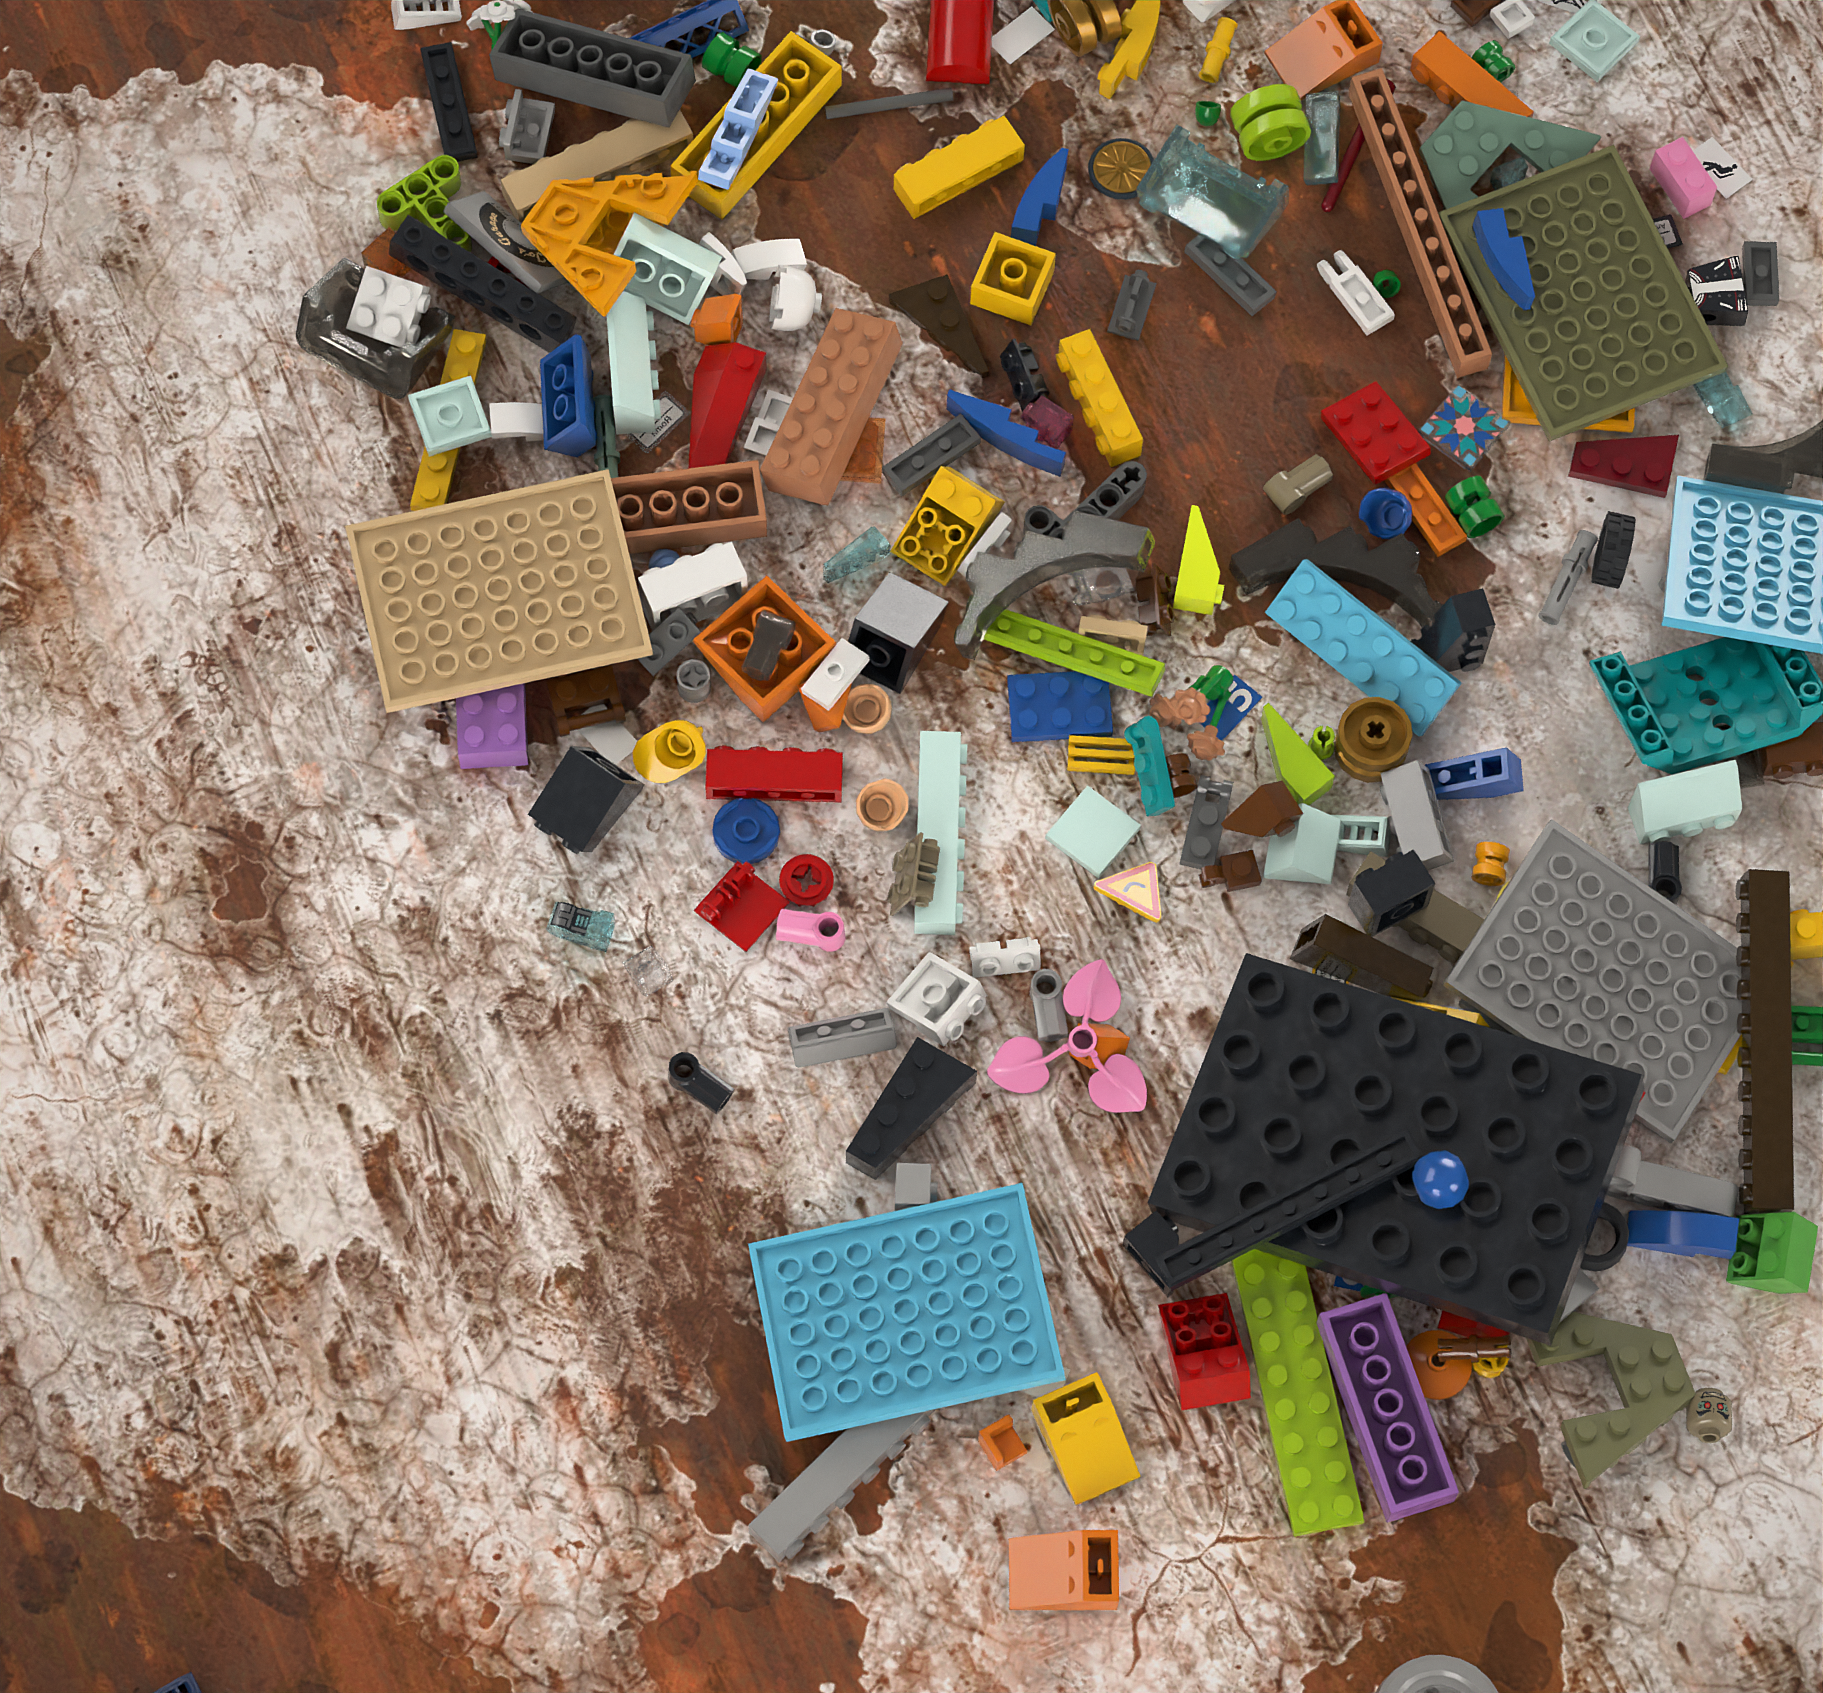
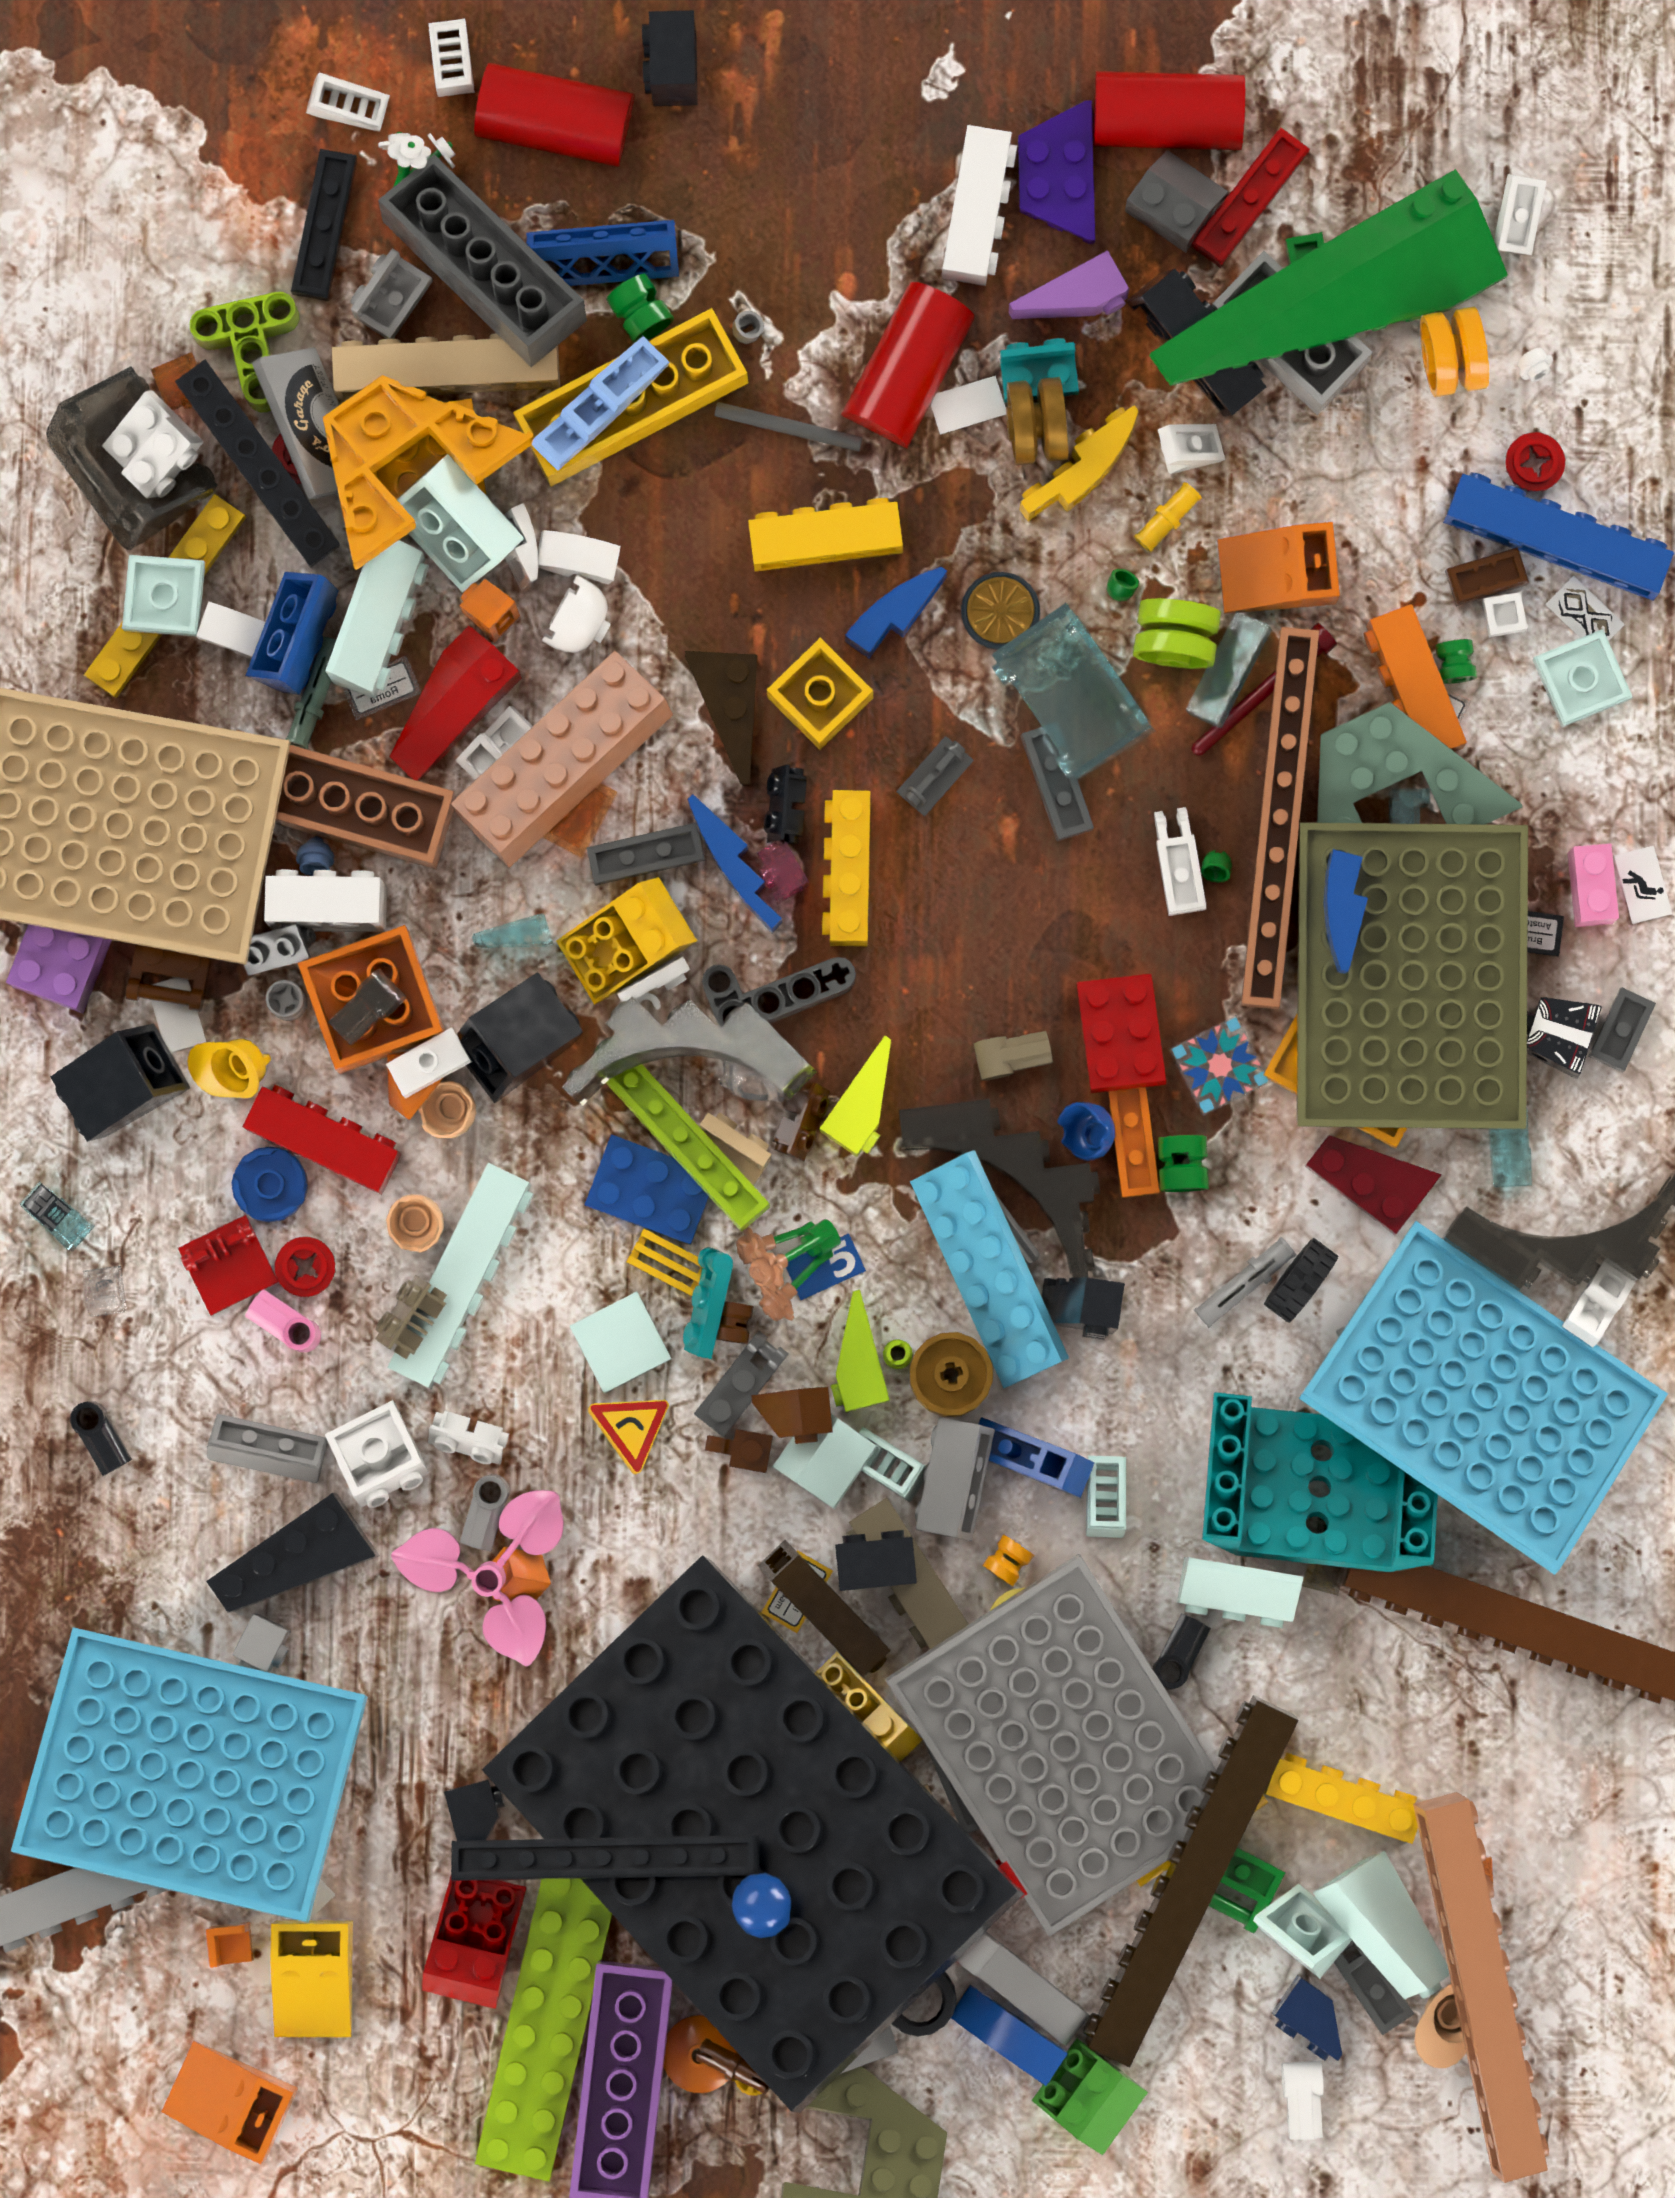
camera: 30 degrees right, 15 degrees up
none -> light aqua slope [1086,1455,1126,1538]

